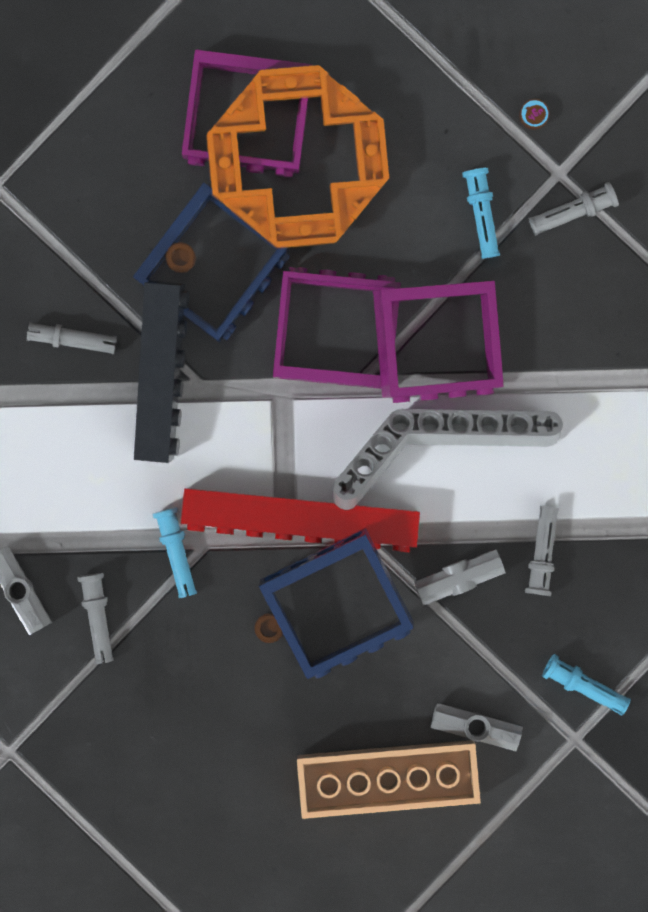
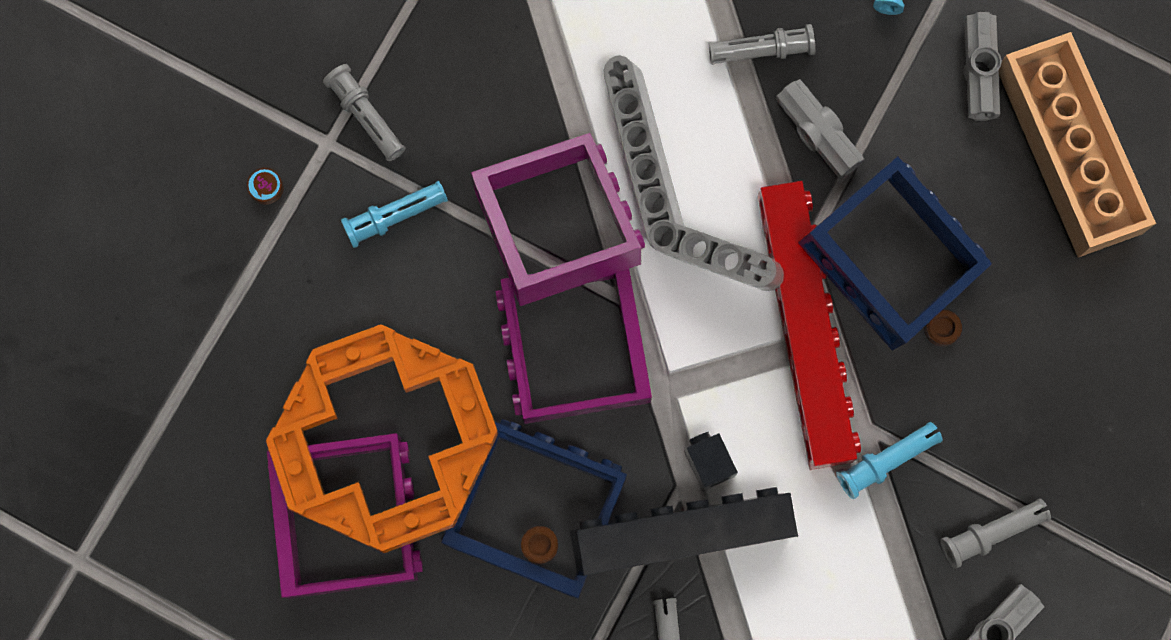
camera: 105 degrees left, 10 degrees down
none -> black brick [685,432,738,491]

